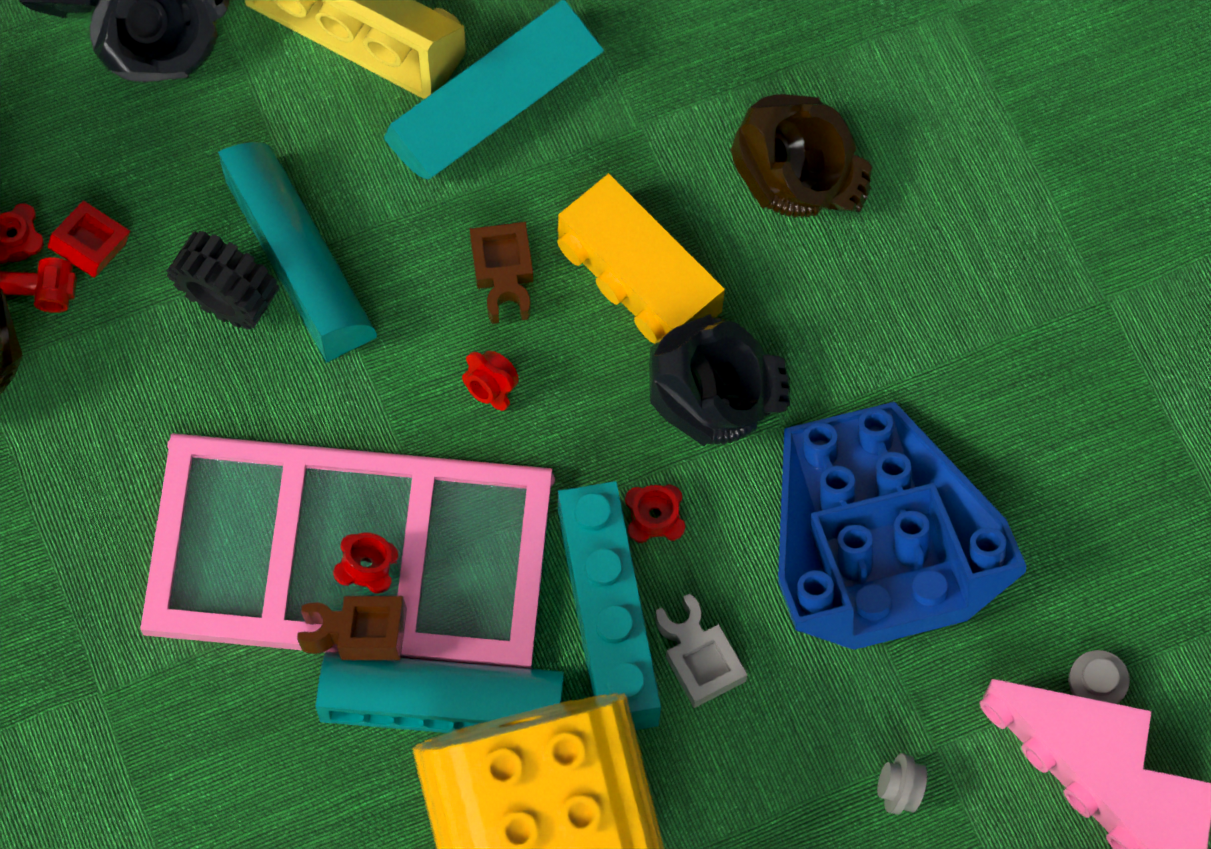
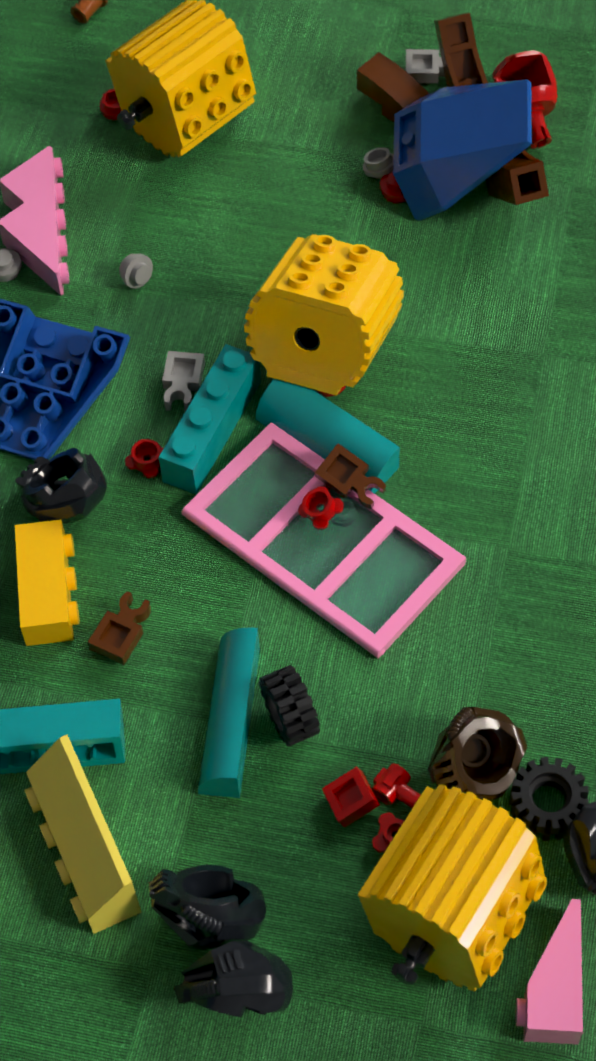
camera: 140 degrees left, 10 degrees down
red plate [462,351,519,411] -> none

